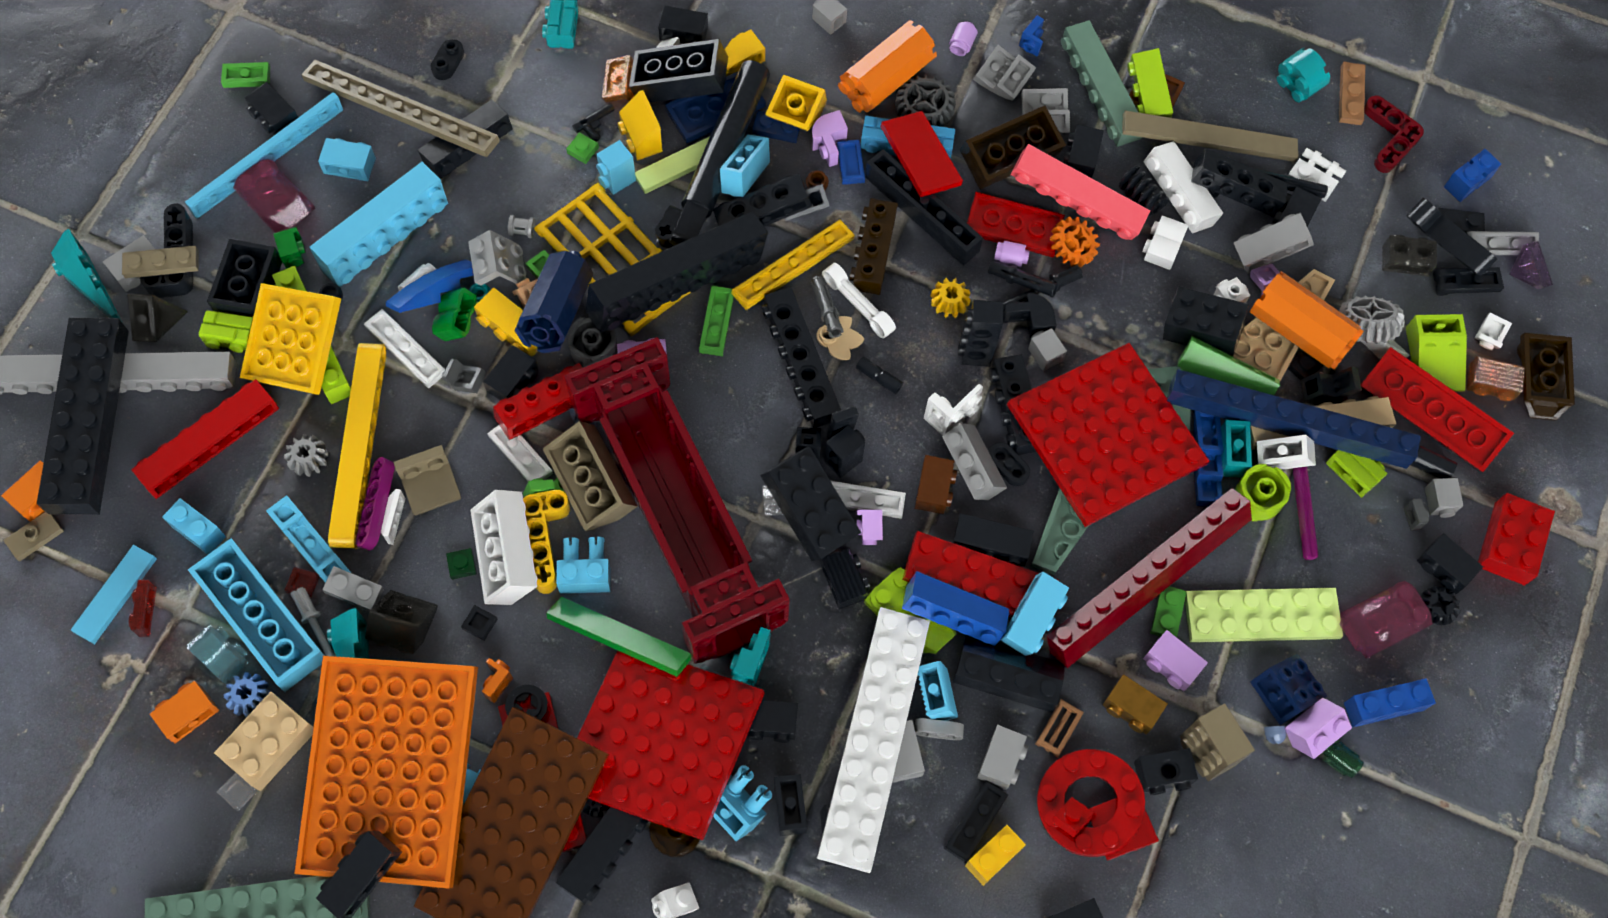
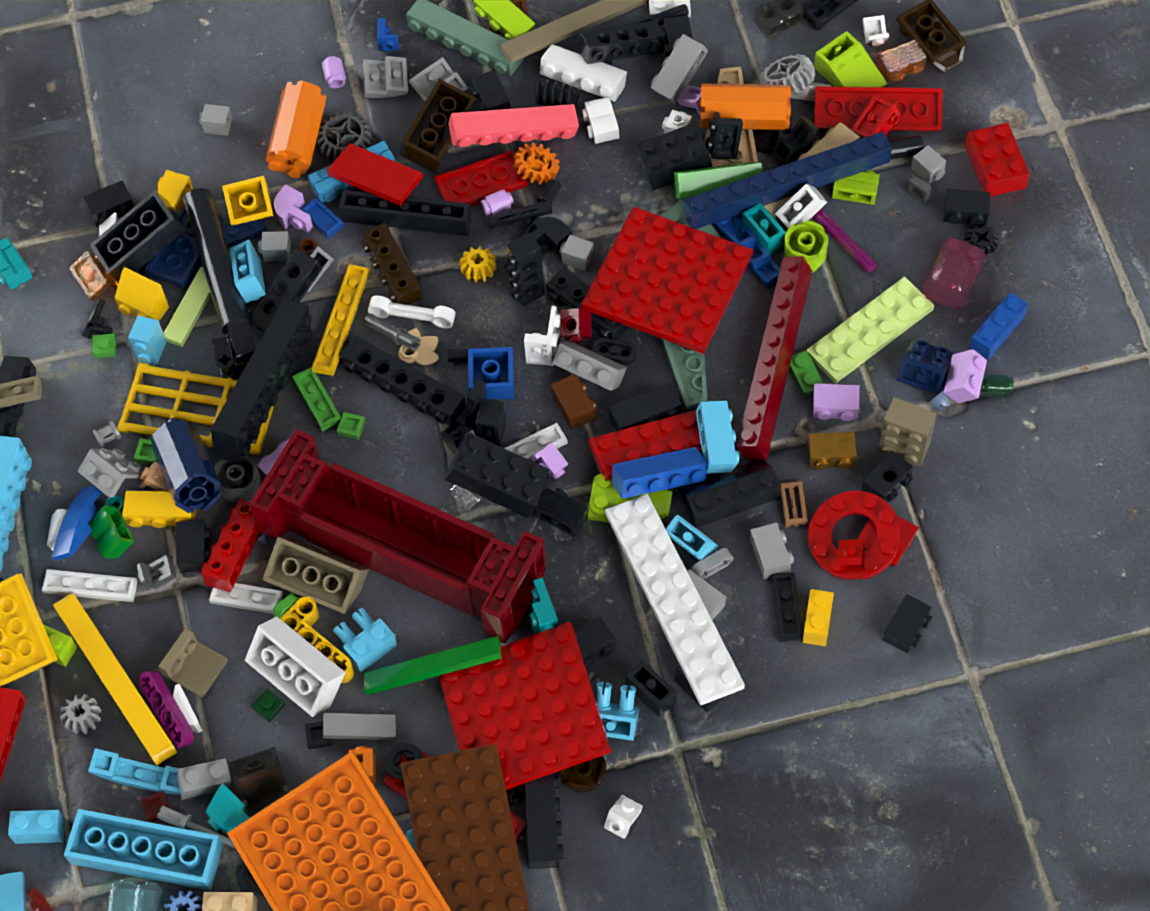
camera: 30 degrees left, 5 degrees down
none -> light grey brick [258,231,291,262]
none -> light grey tile [323,713,396,740]
none -> bright green plate [337,412,366,440]
none -> blue brick [468,347,515,400]
none -> dark red brick [561,308,592,343]
none -> black bracket [706,112,743,159]
none -> red bracket [851,95,900,138]

